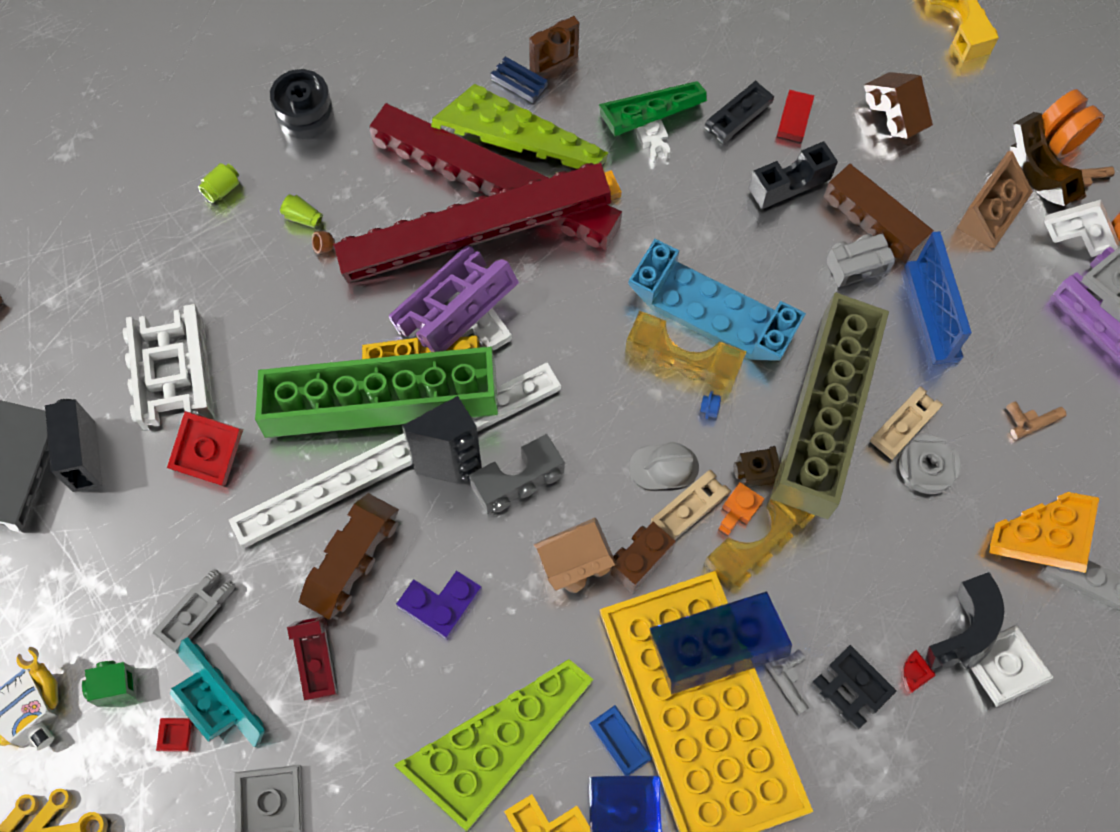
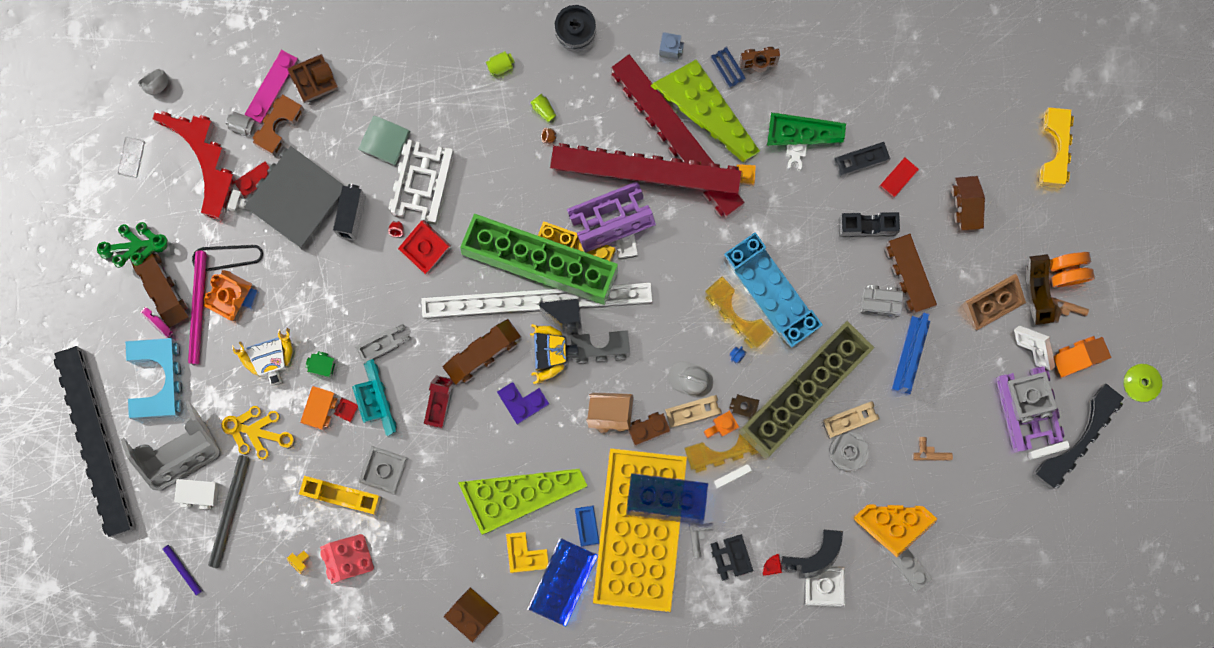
camera: 30 degrees right, 15 degrees up
none -> orange brick [300,386,338,431]
none -> sand green slope [358,115,411,165]
none -> red hinge [388,221,404,237]
none -> torso [530,324,579,384]
none -> sand blue brick [659,32,684,59]
none -> white tile [713,465,752,489]

